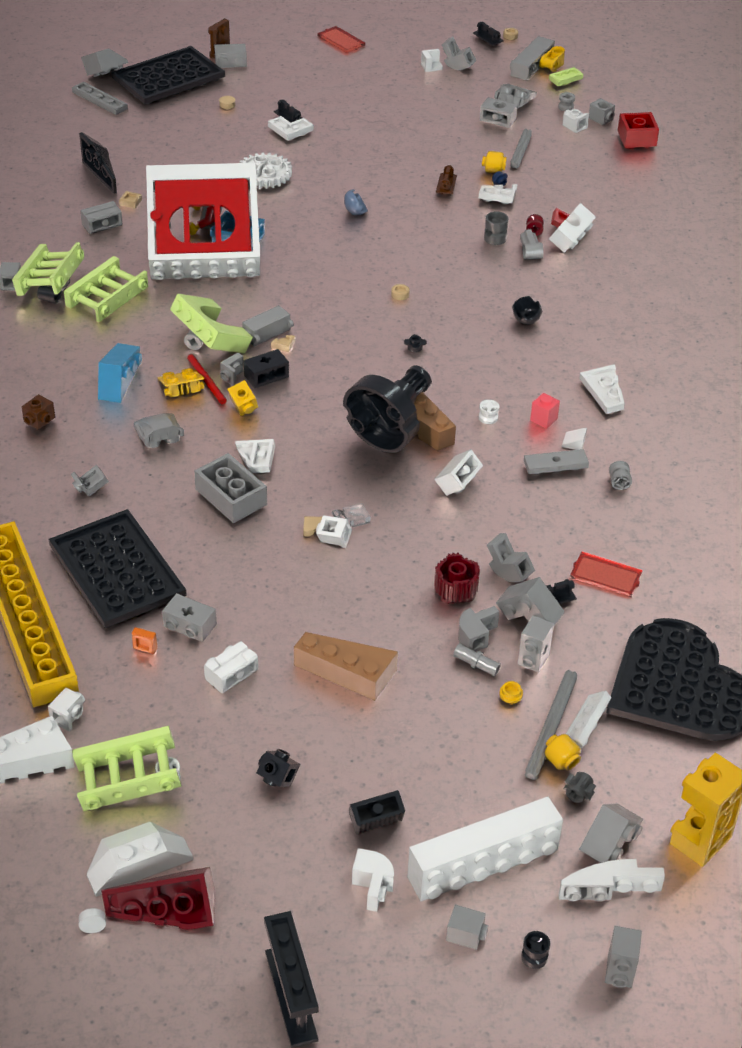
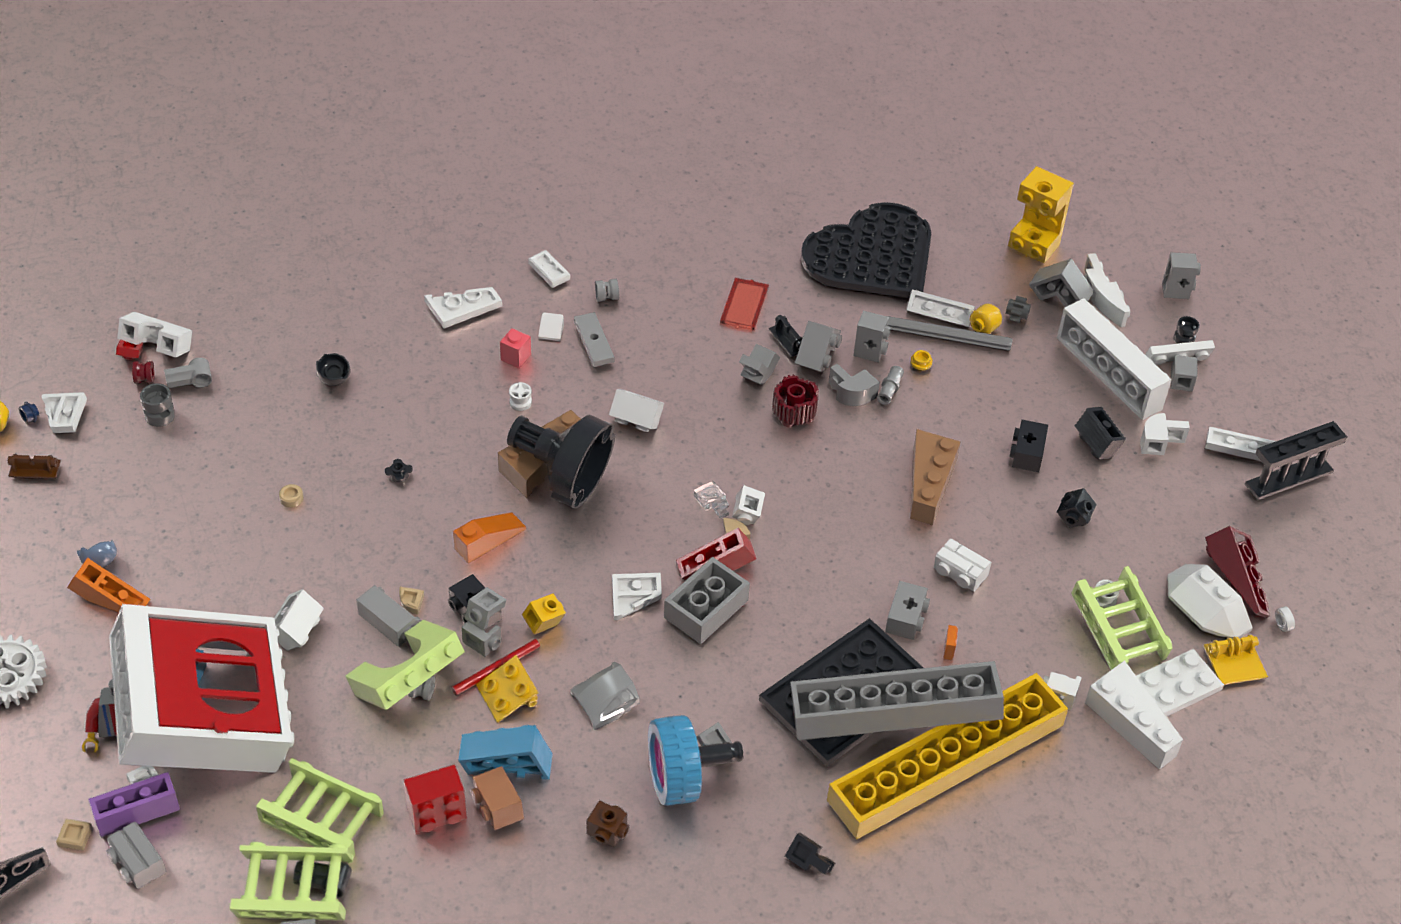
camera: 100 degrees left, 5 degrees up
none -> orange slope [67,558,150,612]
none -> medium lavender brick [89,772,180,837]
none -> white brick [275,589,324,651]
none -> red brick [403,764,467,834]
none -> orange slope [453,512,526,564]
none -> light grey bracket [465,587,506,630]
none -> nougat brick [471,766,524,830]
none -> white plate [528,250,570,288]
none -> dark azure wheel [648,715,743,806]
none -> red slope [676,527,756,580]
none -> light grey brick [791,661,1004,740]
none -> black brick [1009,419,1048,473]
none -> white plate [1136,649,1224,717]
none -> white plate [1145,340,1215,365]
none -> yellow hinge [1203,635,1268,685]
none -> white plate [1205,426,1276,461]

